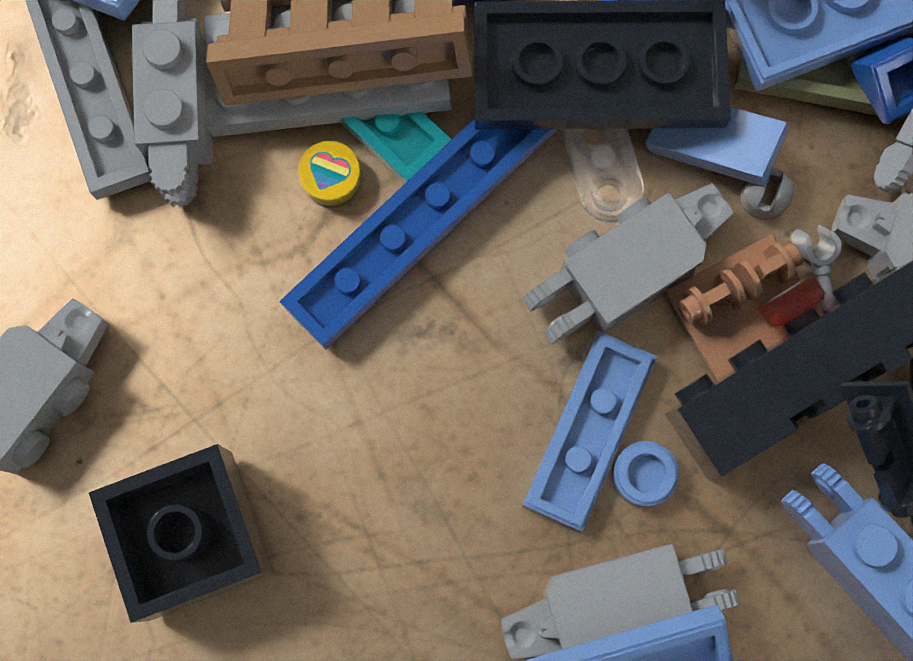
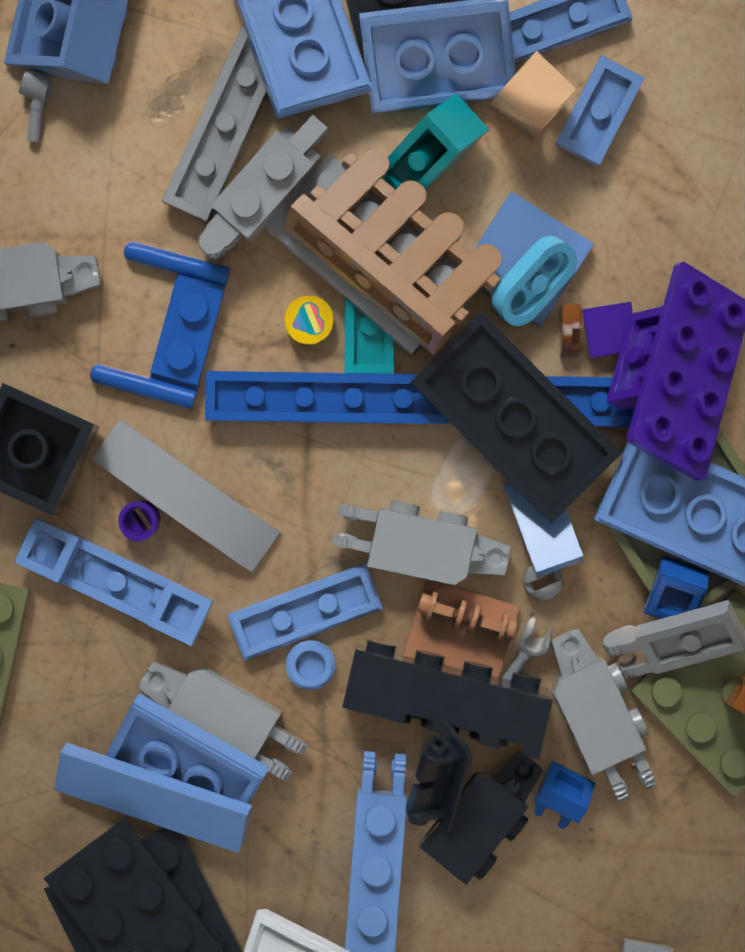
camera: 40 degrees right, 10 degrees up
clear red tile [757,274,826,328] -> none
none -> medium blue slope [14,518,214,646]
none -> blue plate [90,241,231,409]
none -> light grey slope [92,419,280,572]
none -> dark purple hinge [118,500,161,541]

